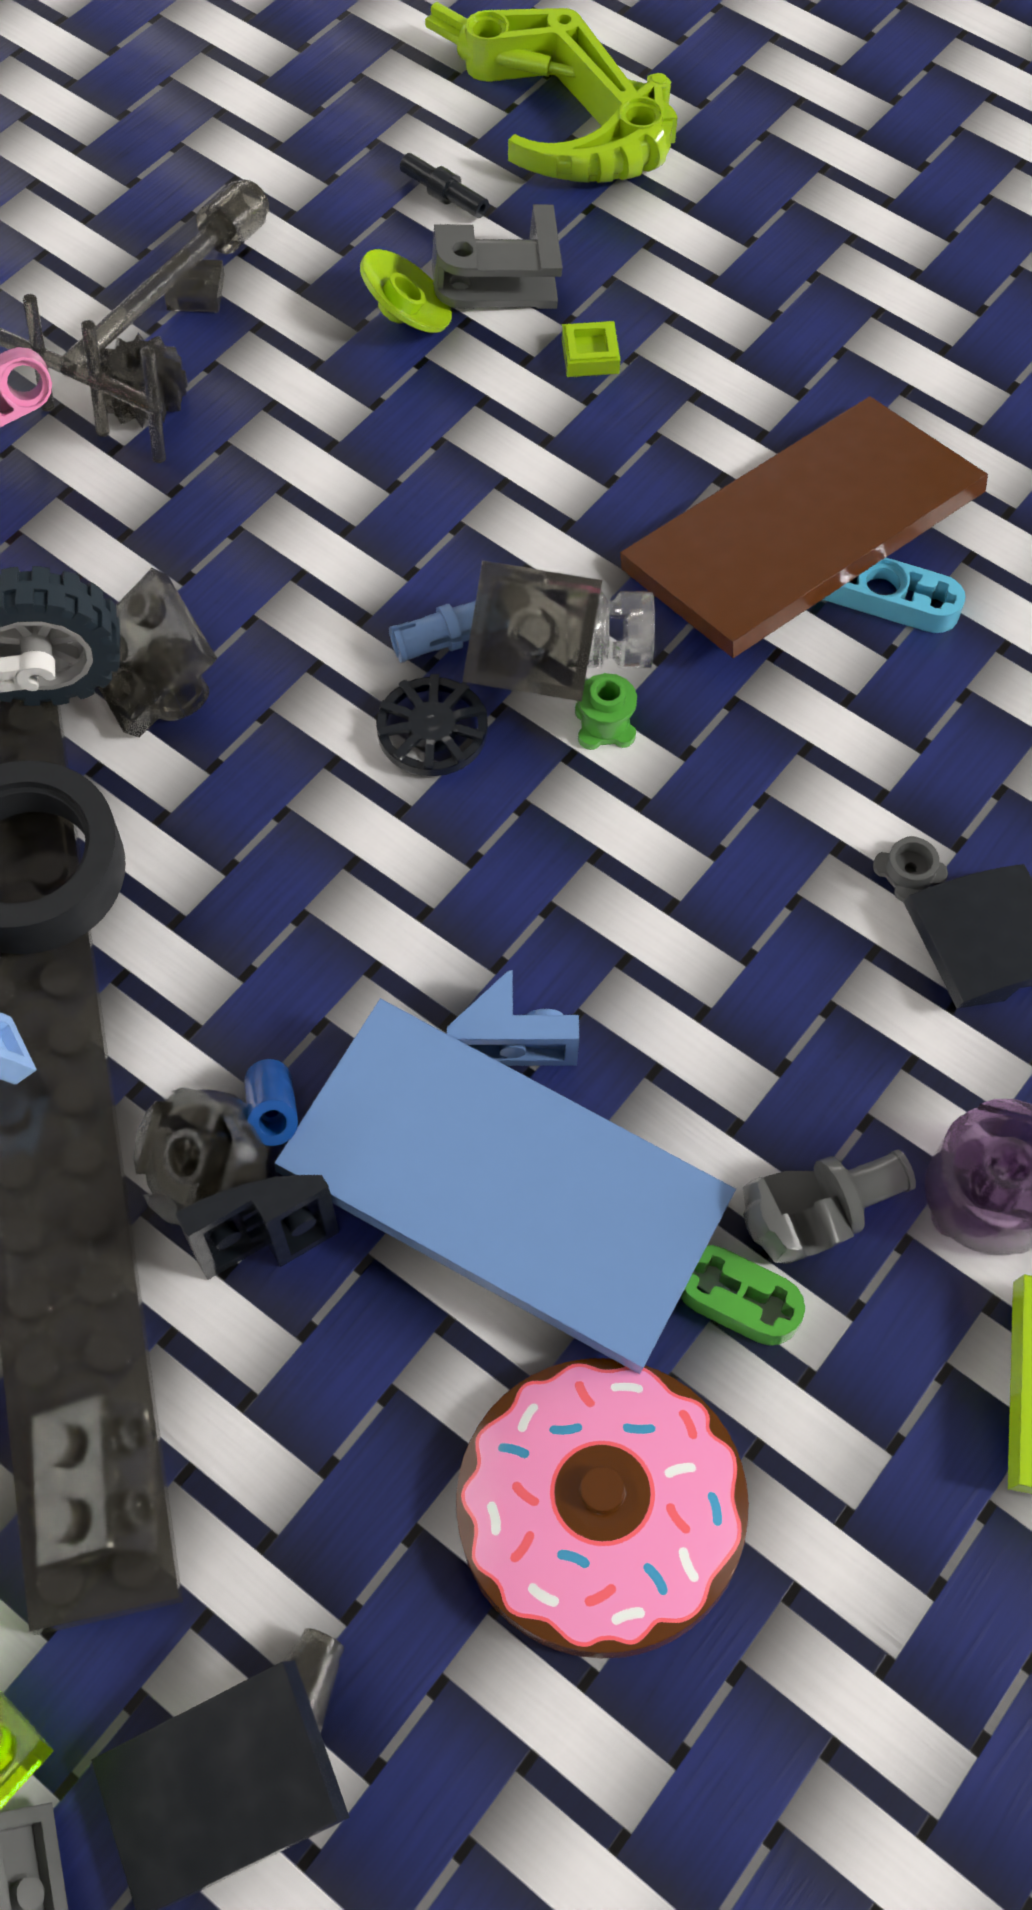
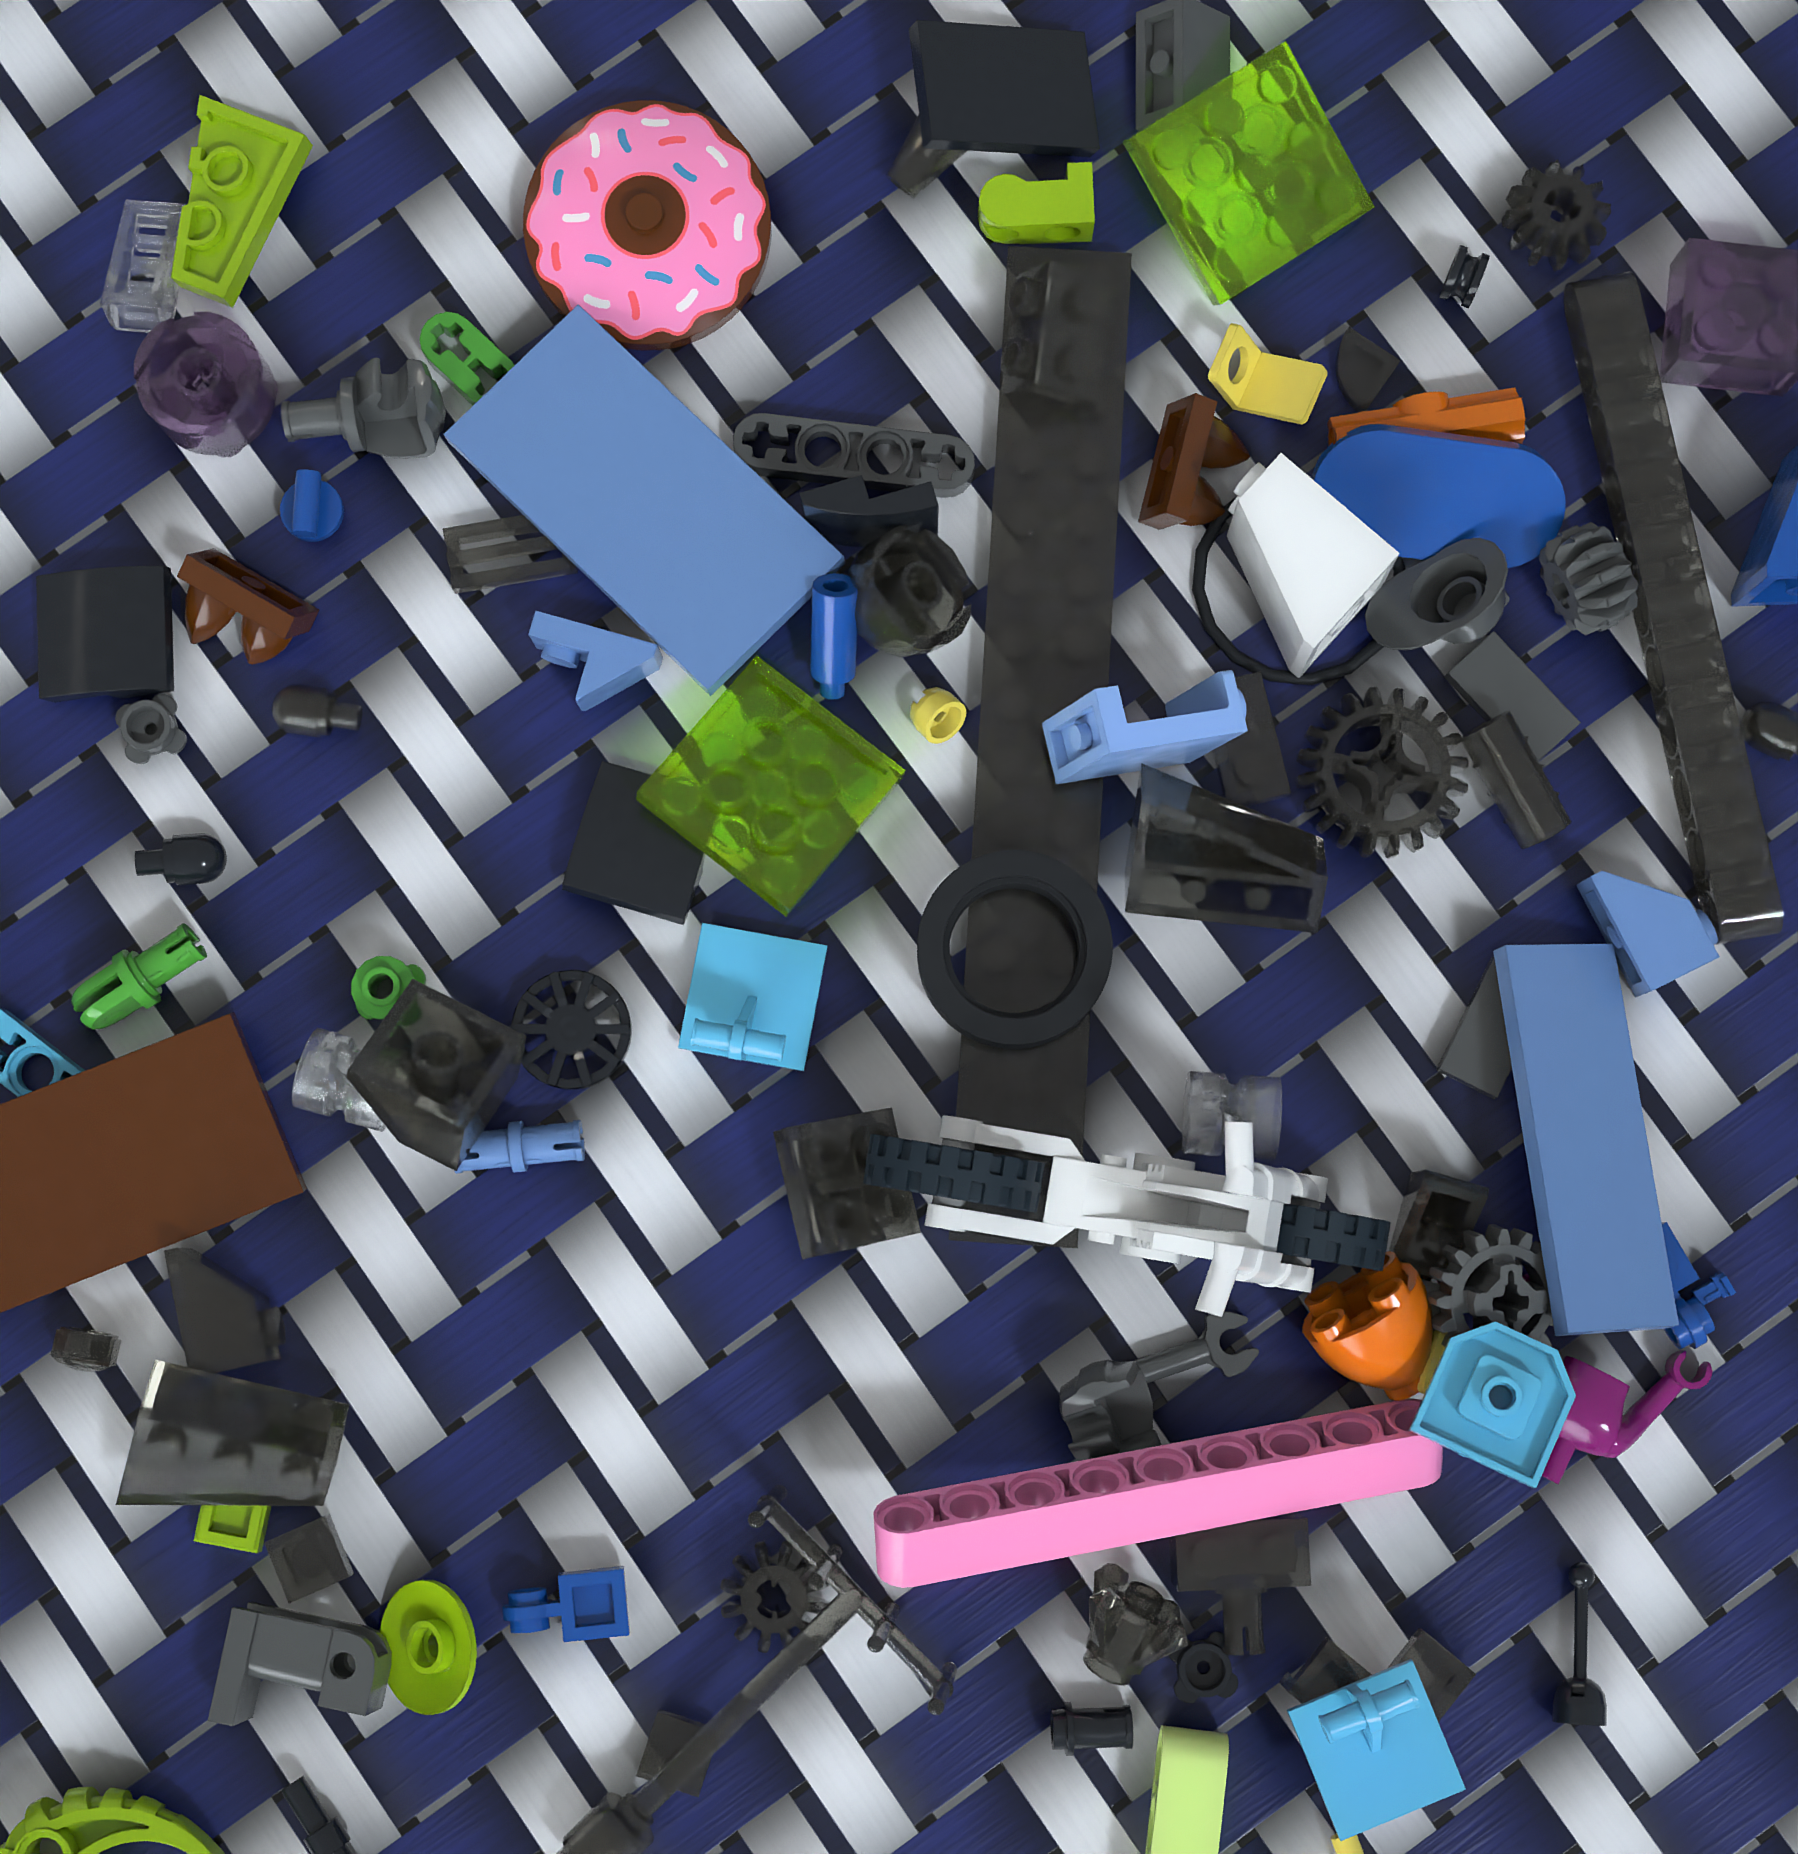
camera: 160 degrees left, 20 degrees up
none -> clear smoke tile [51,1326,121,1372]
none -> bright green arm [71,923,207,1029]
none -> clear smoke wedge [116,1360,349,1506]
none -> black cylinder [135,833,227,886]
none -> clear smoke slope [164,1248,286,1379]
none -> reddish brown tile [177,548,319,665]
none -> clear smoke plate [264,1514,354,1603]
none -> clear smoke cylinder [272,684,363,738]
none -> blue plate [280,469,344,542]
none -> clear smoke tile [442,515,578,594]
none -> blue plate [502,1566,630,1642]
none -> black slope [562,761,723,925]
none -> clear neon green plate [636,655,906,917]
none -> medium azure plate [678,923,828,1071]
none -> dark grey beam [733,413,975,498]
none -> light yellow hinge [910,687,966,744]
none -> lime leg [978,162,1095,244]

